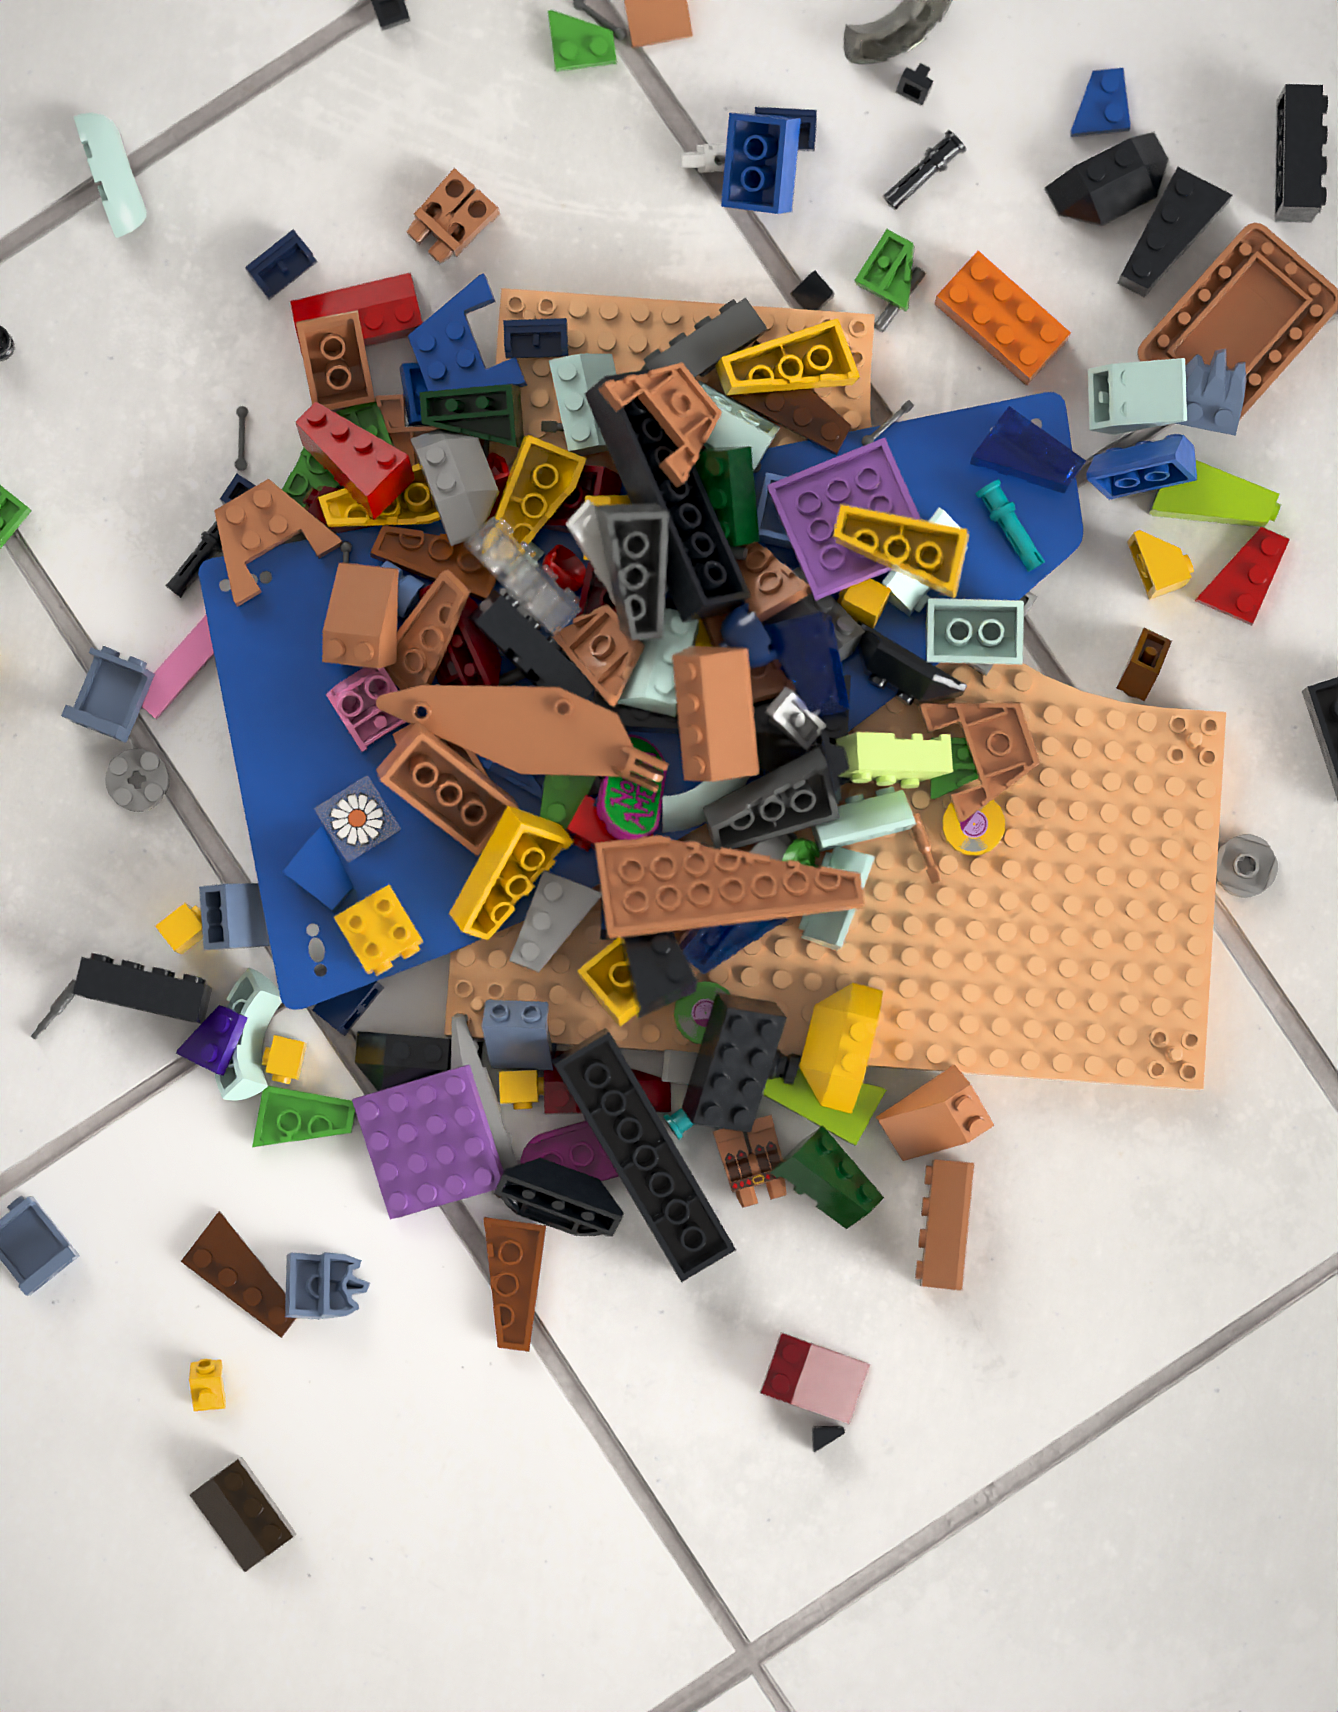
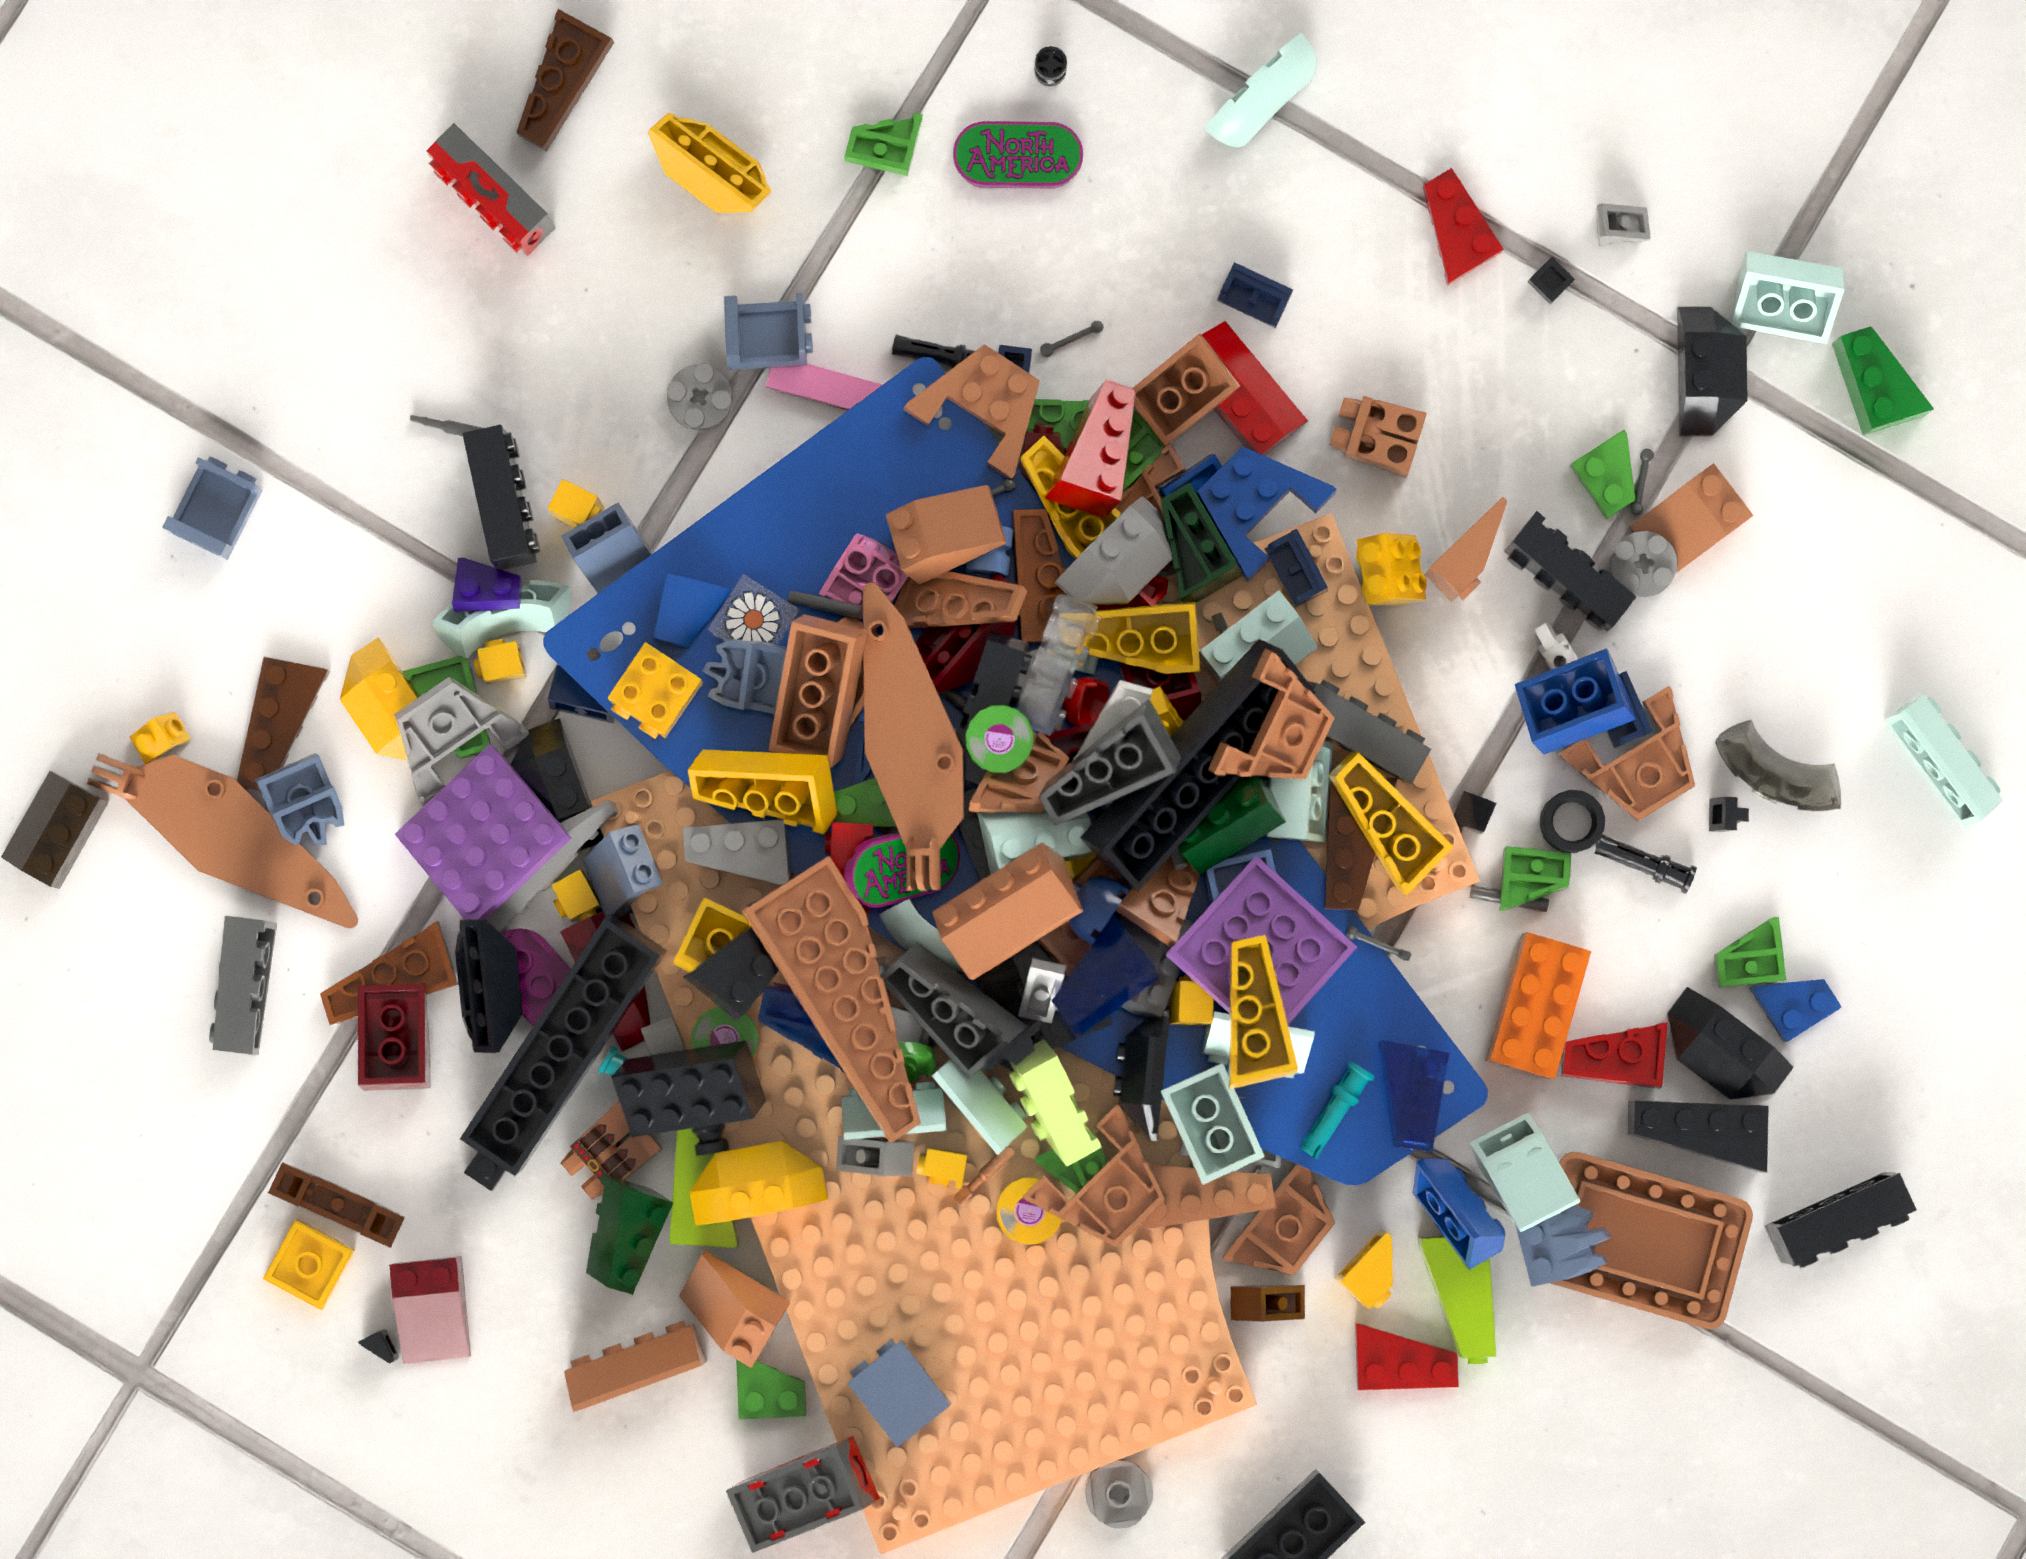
camera: 60 degrees right, 0 degrees up
none -> nougat wing [87,753,358,929]
none -> dark grey wedge [209,916,277,1055]
none -> yellow tile [263,1219,355,1310]
none -> reddish brown slope [268,1162,405,1248]
none -> yellow wedge [339,637,419,760]
none -> dark red slope [358,983,431,1091]
none -> light grey wing [394,677,530,806]
none -> black plate [464,1152,506,1191]
none -> sand blue plate [702,639,787,715]
none -> dark grey piece [726,1436,880,1553]
none -> bright green wing [736,1359,806,1419]
none -> dark grey piece [788,590,863,619]
none -> light grey slope [836,1137,914,1176]
none -> sand blue panel [847,1339,952,1448]
none -> yellow brick [916,1147,968,1189]
none -> tile [953,121,1083,189]
none -> bright green tile [966,705,1034,773]
none -> nougat wing [1142,1164,1276,1230]
none -> nougat wing [1222,1164,1335,1275]
none -> yellow brick [1356,533,1427,606]
none -> red wing [1423,168,1504,286]
none -> nougat slope [1424,497,1508,602]
none -> black wedge [1504,511,1636,632]
none -> black tyre [1540,790,1605,853]
none -> nougat wing [1558,686,1695,821]
none -> red wing [1561,1022,1668,1089]
none -> light grey plate [1611,531,1678,597]
none -> bright green wing [1714,917,1786,988]

